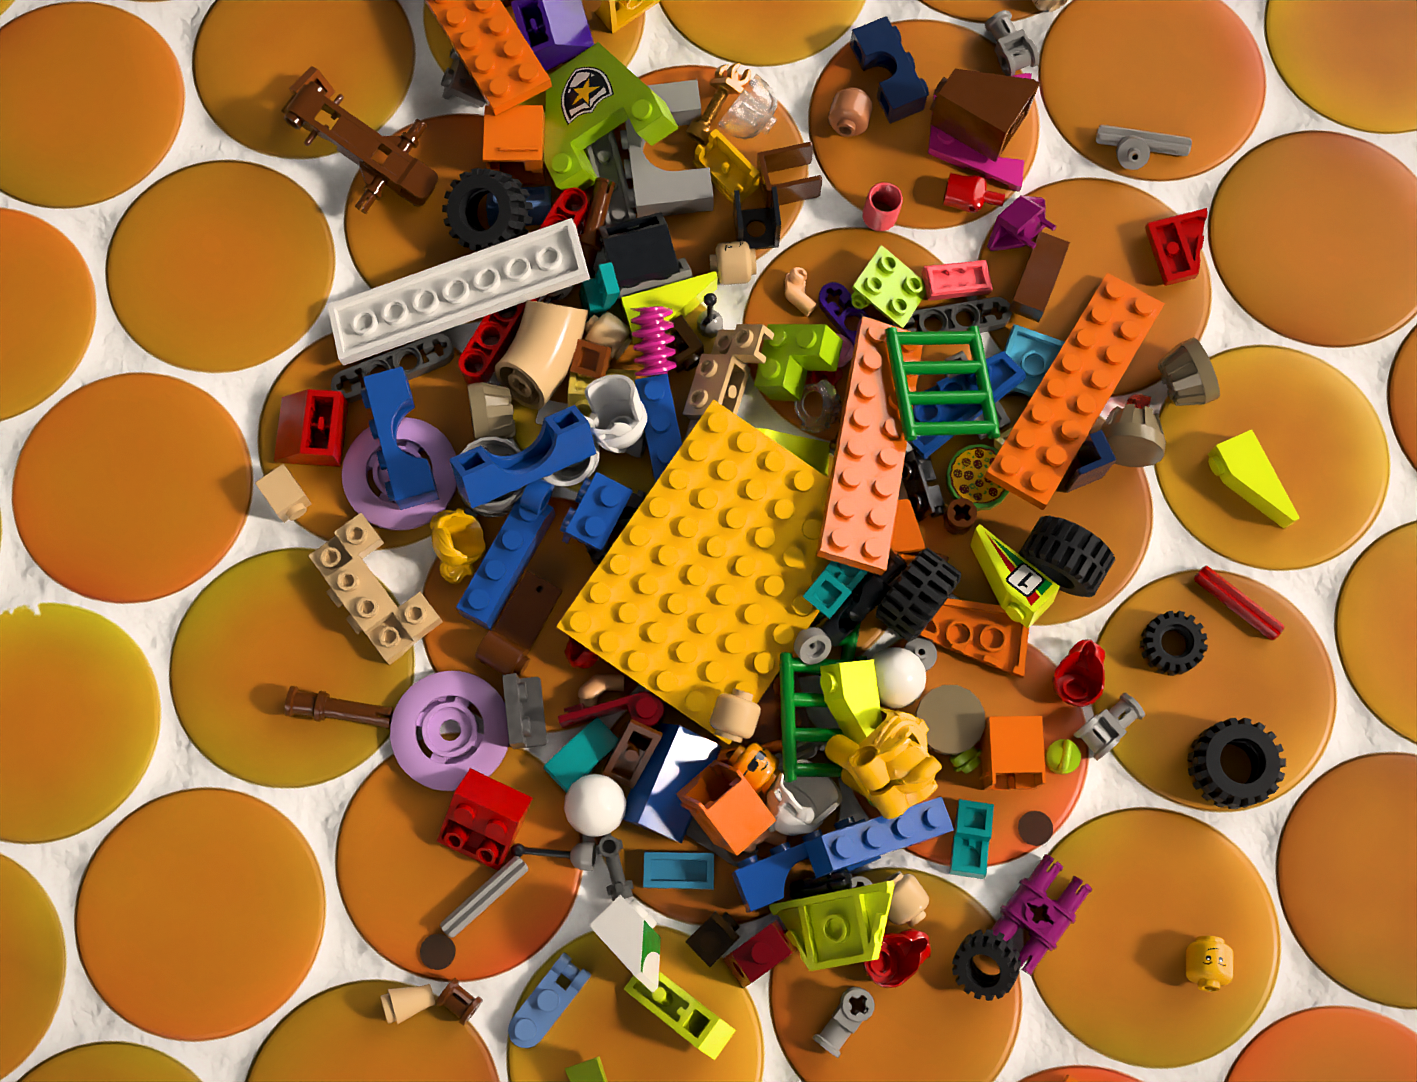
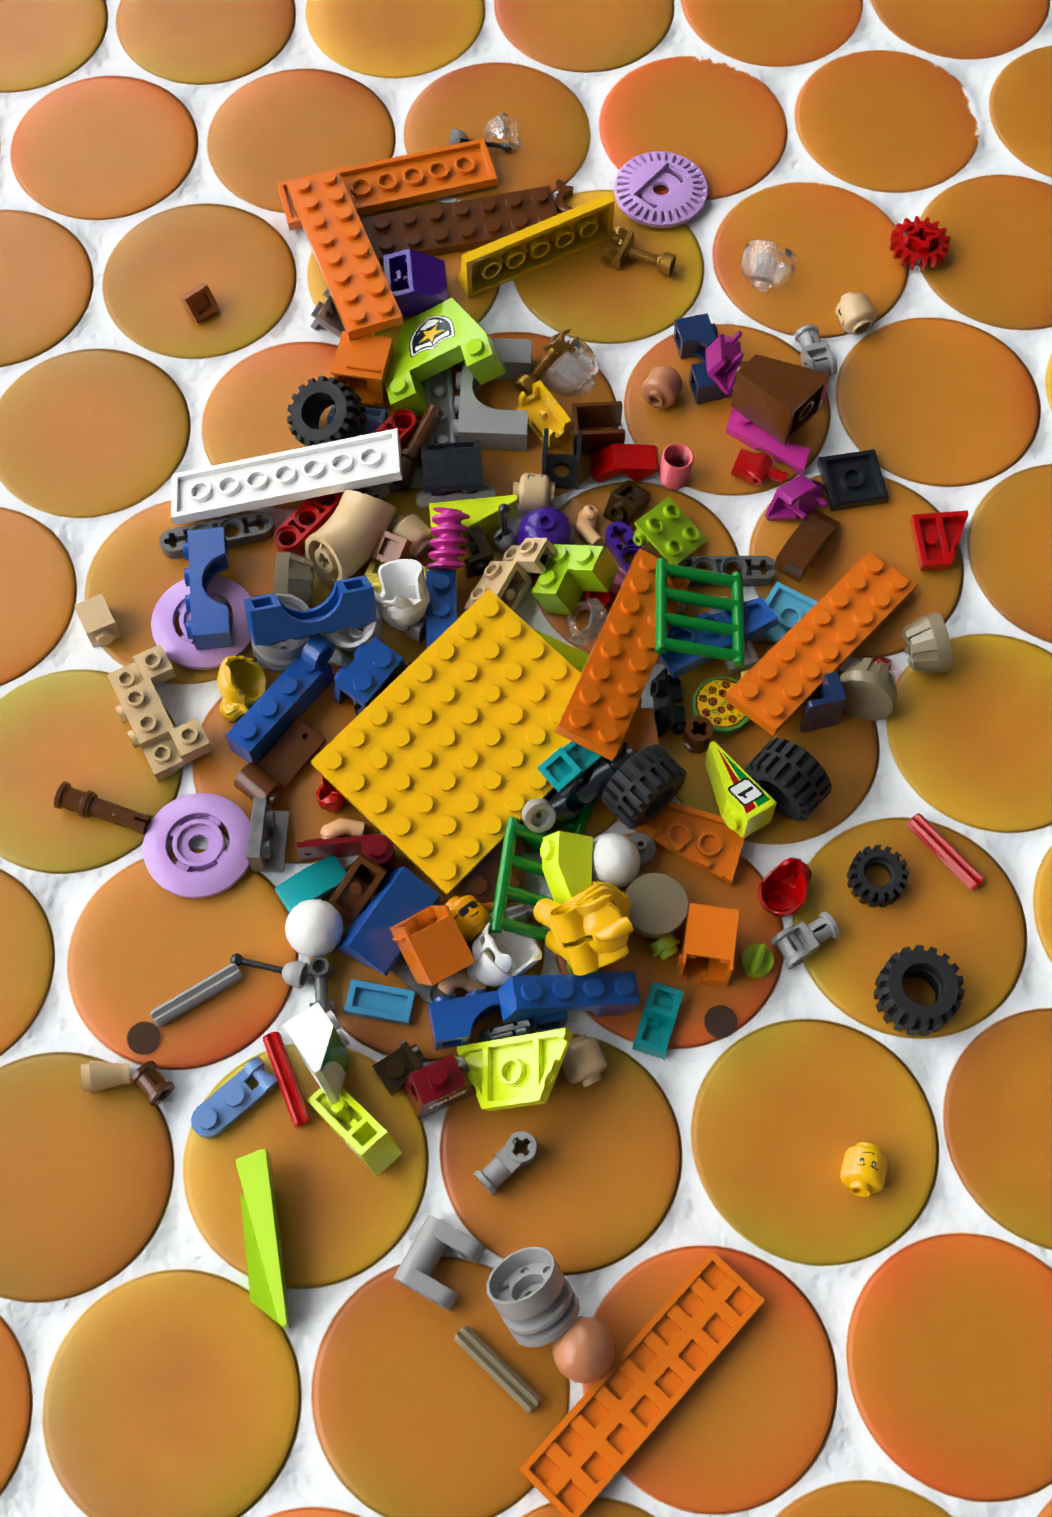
camera: 10 degrees right, 10 degrees down
red slope [274,389,349,467] -> none
reddish brown piece [281,81,438,214] -> none
red slope [437,768,533,871] -> none
teal slope [579,262,620,323] -> none
tan head [710,688,761,743] -> none
red hair [863,928,931,988] -> none
coral plate [921,260,993,301] -> none
black tyre [952,929,1021,1001] -> none
magenta pin [991,854,1092,976] -> none
light grey axle [1096,125,1192,156] -> none
light grey tile [1116,135,1150,170] -> none
neon yellow slope [1208,429,1300,529] -> none
none -> red axle [263,1031,311,1128]
none -> dark purple cylinder [517,507,575,565]
none -> red slope [591,444,660,483]
none -> dark brown bracket [603,480,652,527]
none -> magenta piece [705,331,744,395]
none -> black tile [817,449,889,511]

